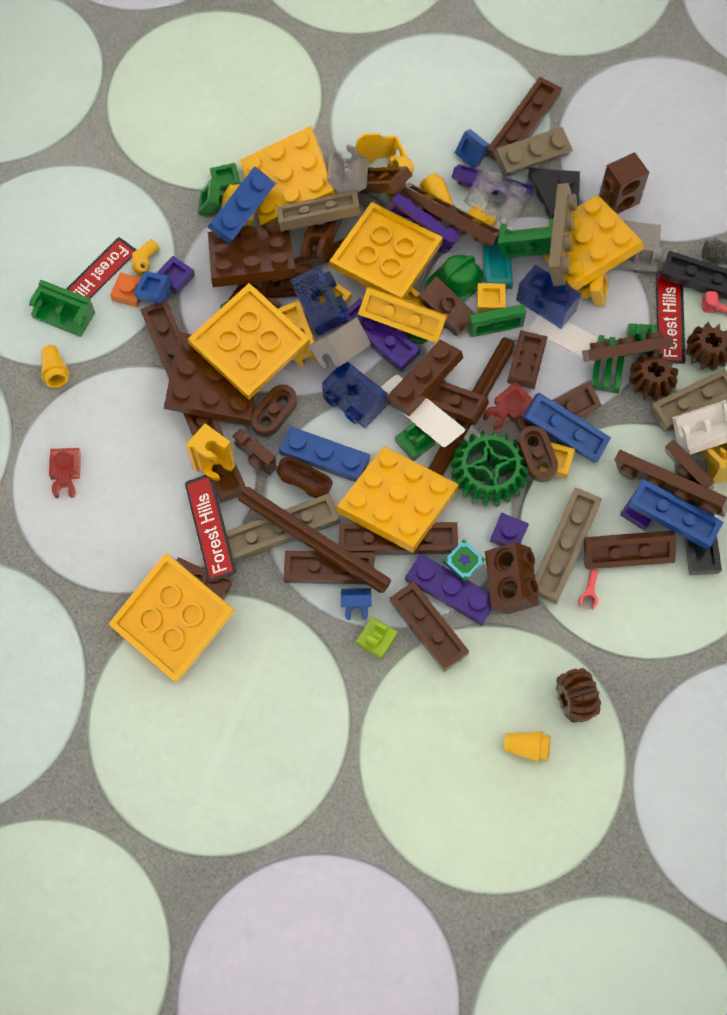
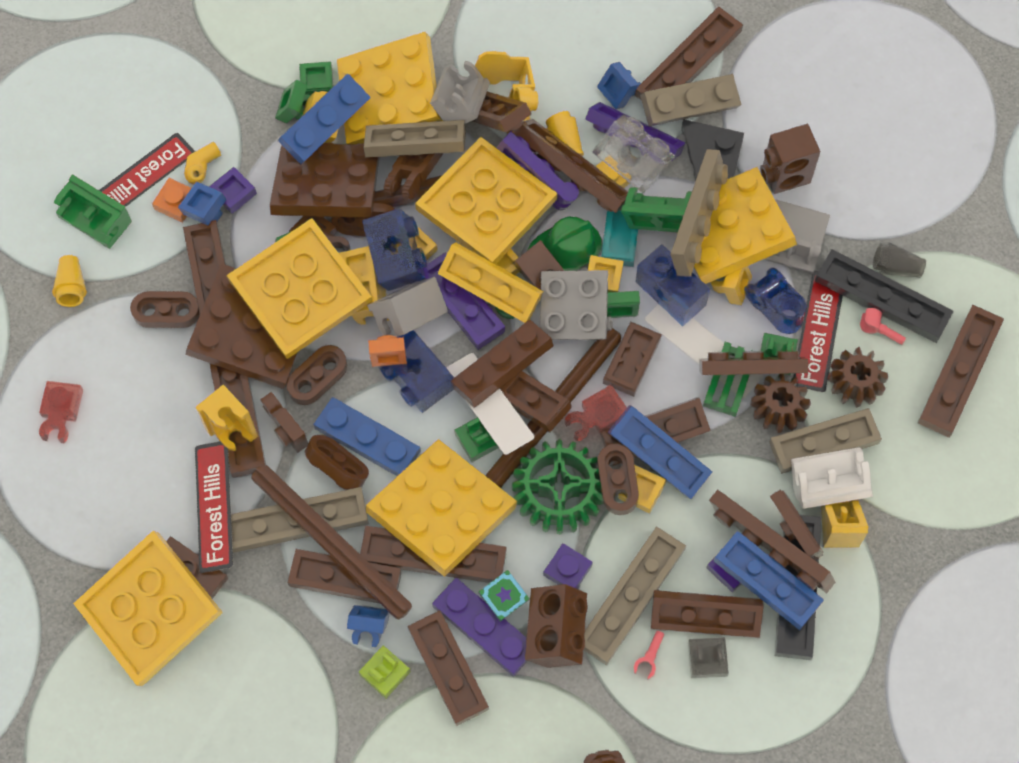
camera: 10 degrees right, 0 degrees up
none -> reddish brown plate [130,291,200,328]
none -> orange plate [368,335,407,367]
none -> light grey hinge [540,270,613,340]
none -> clear smoke tile [688,637,729,678]
none -> clear blue piece [744,267,807,334]

